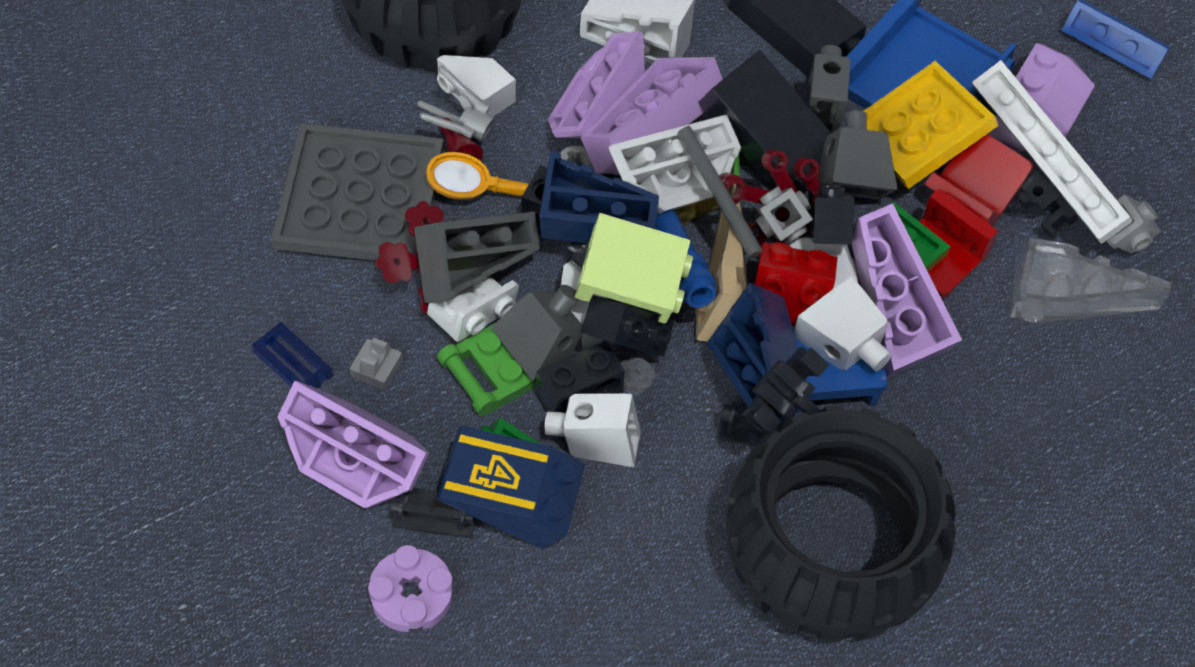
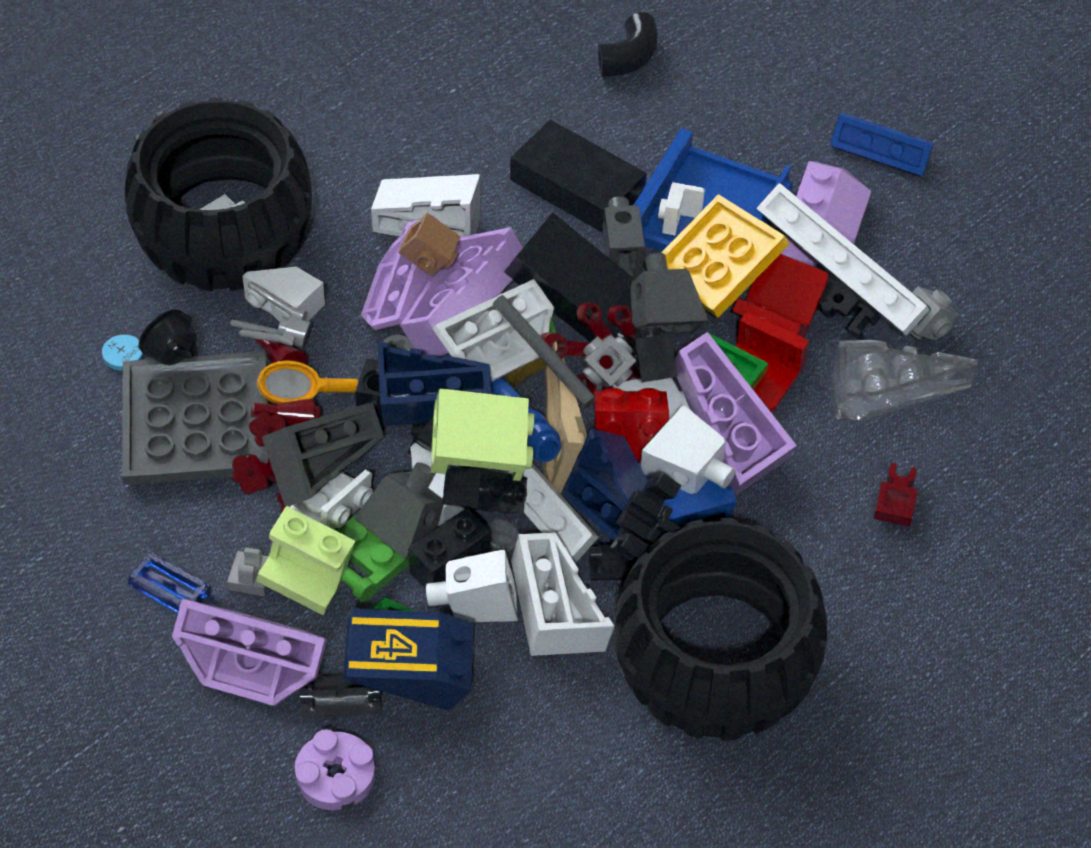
camera: 10 degrees left, 5 degrees down
none -> medium azure piece [102,335,144,371]
none -> black piece [138,309,197,366]
none -> dark red cone [251,398,320,426]
none -> yellowish green panel [256,506,355,616]
none -> medium nougat brick [398,212,460,276]
none -> white plate [485,463,599,563]
none -> white wedge [511,533,614,656]
none -> white bracket [658,182,705,235]
none -> dark red plate [874,463,918,527]

